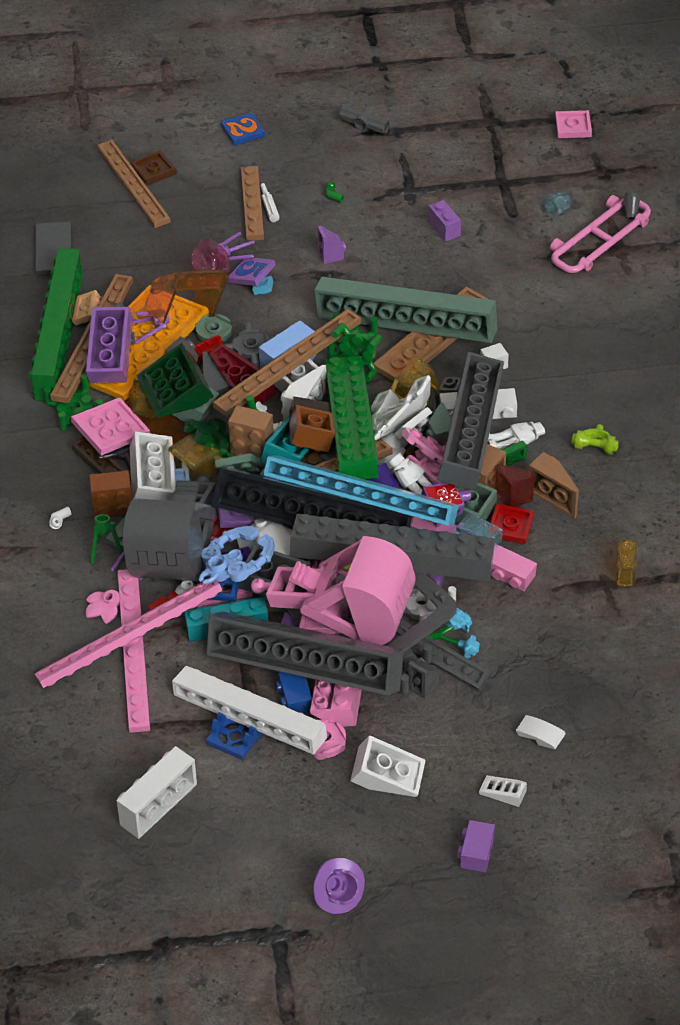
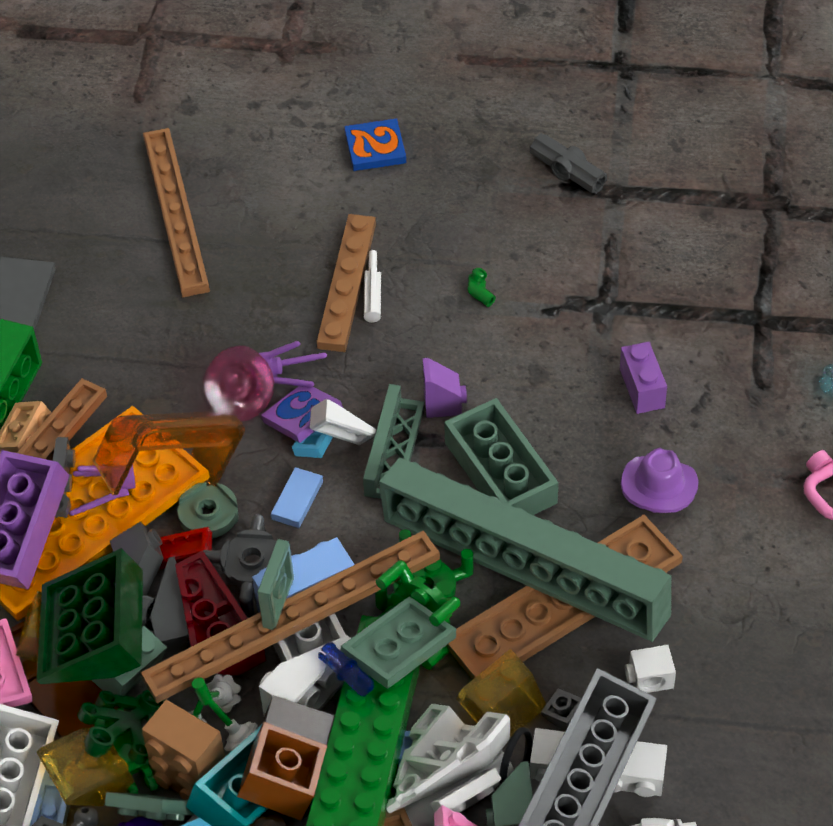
camera: 15 degrees right, 5 degrees up
reddish brown tile [130,151,177,186] -> none
none -> sand green tile [257,539,294,630]
none -> light blue tile [271,467,323,528]
none -> white slope [310,399,376,445]
none -> clear blue axle [318,642,374,696]
none -> sand green plate [341,596,456,689]
none -> sand green fence [363,384,425,499]
none -> sand green brick [444,398,559,515]
none -> medium lavender hat [621,448,698,513]

